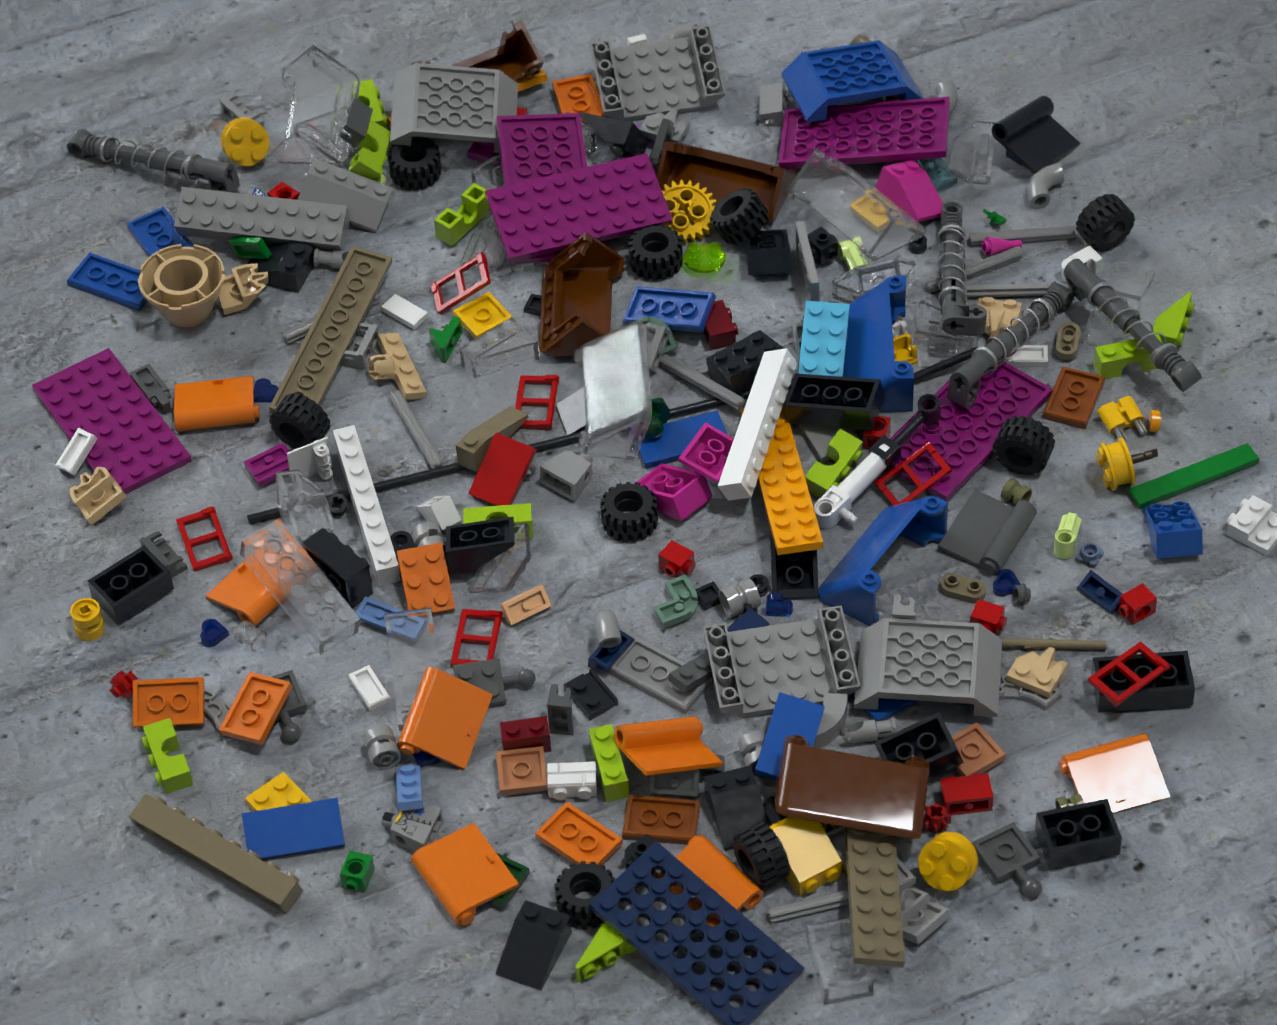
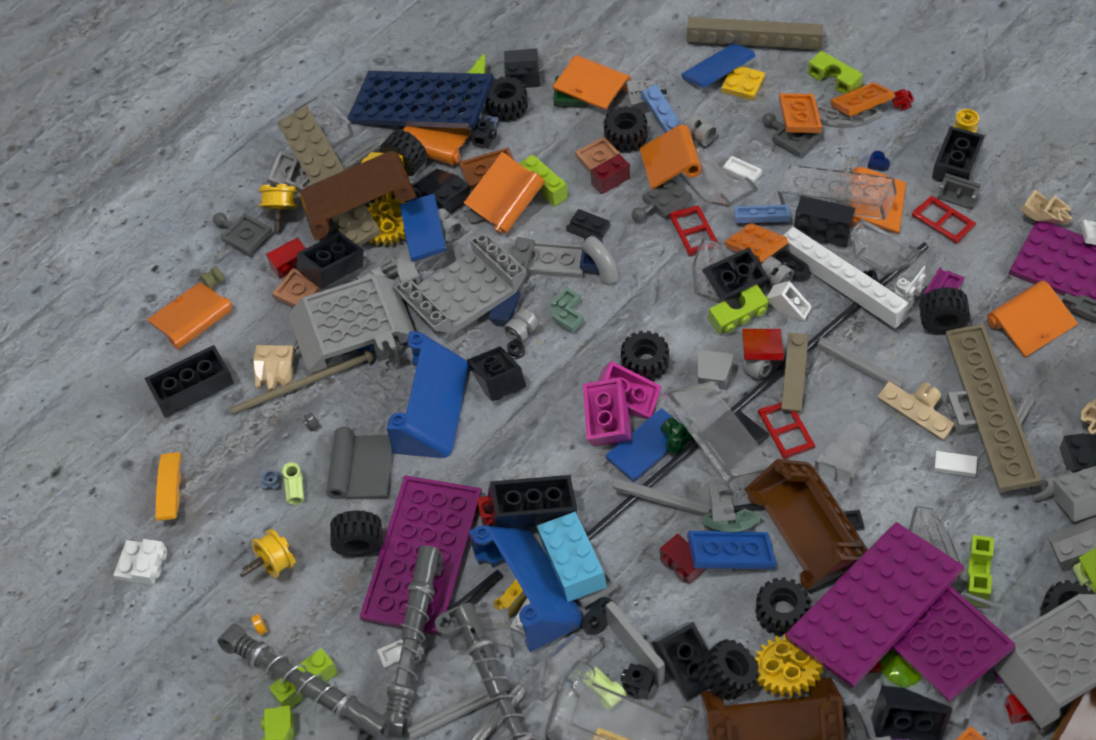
camera: 155 degrees right, 5 degrees up
clear blue tile [254,378,279,402] -> none
green brick [340,850,375,893] -> none
green slope [429,316,463,363] -> none
window [431,252,491,315] -> none
yellow plate [453,292,513,342] -> none
light nougat plate [500,585,552,625] -> none
orange plate [535,802,623,866] -> none
dark grey hinge [547,684,574,735] -> none
white brick [547,762,597,800] -> none
red brick [658,540,696,578] -> none
clear neon green dish [683,242,726,273] -> none
black tile [695,581,721,610] -> none
black brick [706,330,784,395] -> none
white brick [718,348,797,501] -> none
light orange plate [740,403,823,555] -> none
clear blue tile [766,592,793,617] -> none
lime arch [805,429,863,498] -> none
white piece [814,394,941,529] -> none
red window [874,441,952,505] -> none
red gear [923,803,951,834] -> none
dark tan plate [940,574,986,603] -> none
red brick [970,599,1007,636] -> none
tan plate [977,297,1022,338] -> none
clear blue tile [993,569,1021,597] -> none
olive wheel [1001,478,1032,505] -> none
black brick [1035,799,1122,869] -> none
dark orange tile [1043,366,1105,429] -> none
dark tan plate [1055,322,1081,360] -> none
dark blue slope [1077,570,1123,615] -> none
red window [1088,641,1170,706] -> none
yellow piece [1097,396,1147,442] -> none
red brick [1119,583,1157,625] -> none
green tile [1128,443,1259,509] -> none
blue slope [1143,501,1203,559] -> none
none -> light orange slope [155,452,182,521]
none -> black tyre [604,106,648,153]

